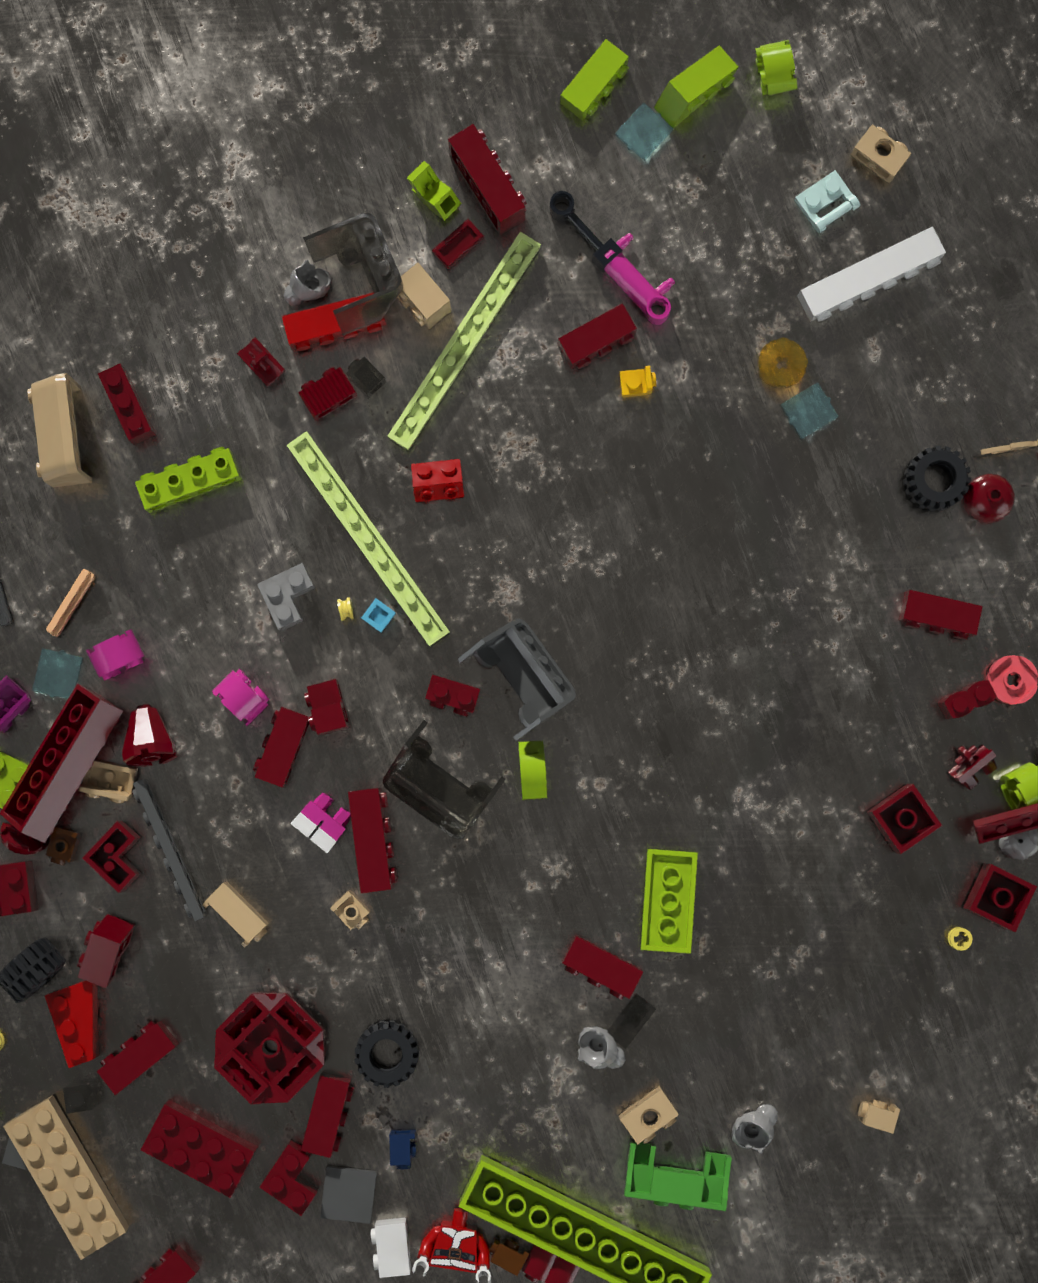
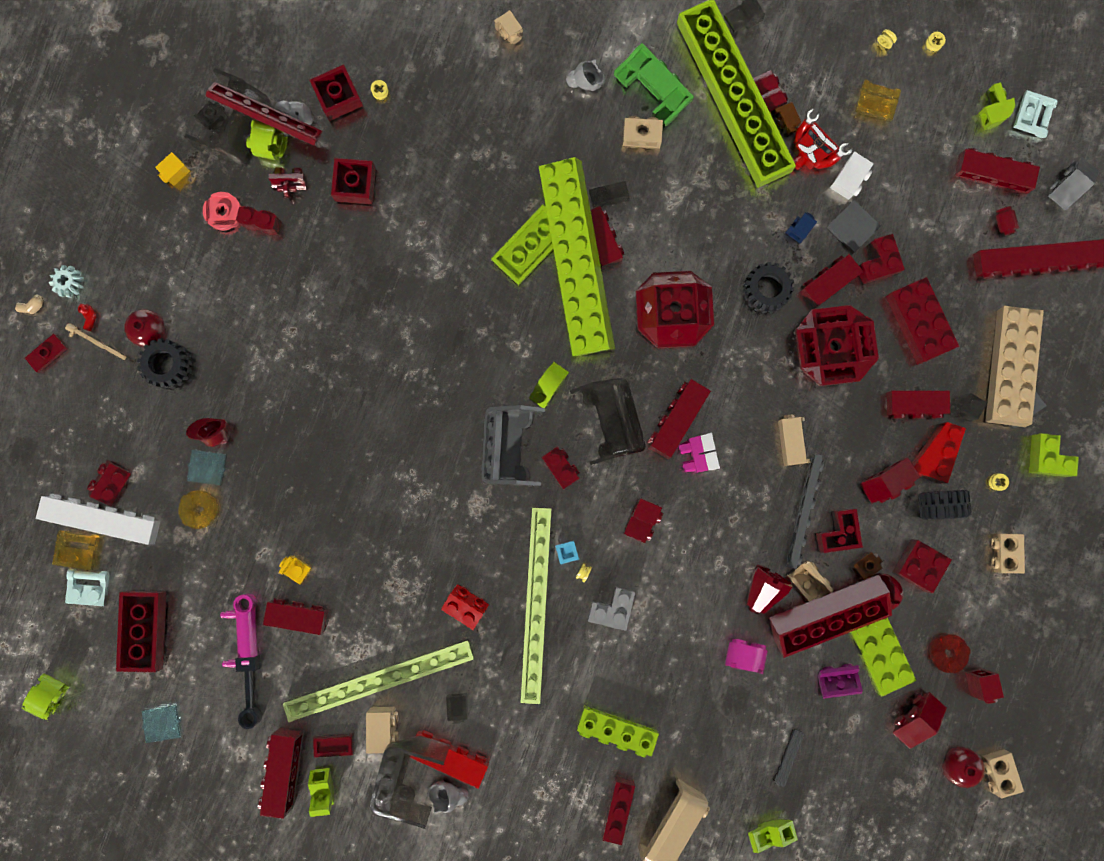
camera: 135 degrees left, 0 degrees up
clear light blue piece [32,648,83,699] -> none
light nougat axle [46,569,95,637] -> none
dark pink brick [212,668,270,726] -> none
dark red hips [237,337,285,387] -> none
dark red brick [253,707,309,788] -> none
dark red brick [298,367,357,421] -> none
tan brick [330,890,371,930] -> none
lime brick [560,39,629,121] -> none
light grey piece [578,1026,626,1069] -> none
lime wedge [654,45,739,129] -> none
tan brick [851,124,912,184] -> none
dark red brick [899,590,983,640] -> none
none -> clear yellow plate [52,530,100,570]
none -> dark red bracket [87,460,131,507]
none -> dark red brick [116,591,166,672]
none -> dark red piece [186,418,228,447]
none -> lime brick [539,157,615,356]
none -> dark red piece [635,271,714,349]

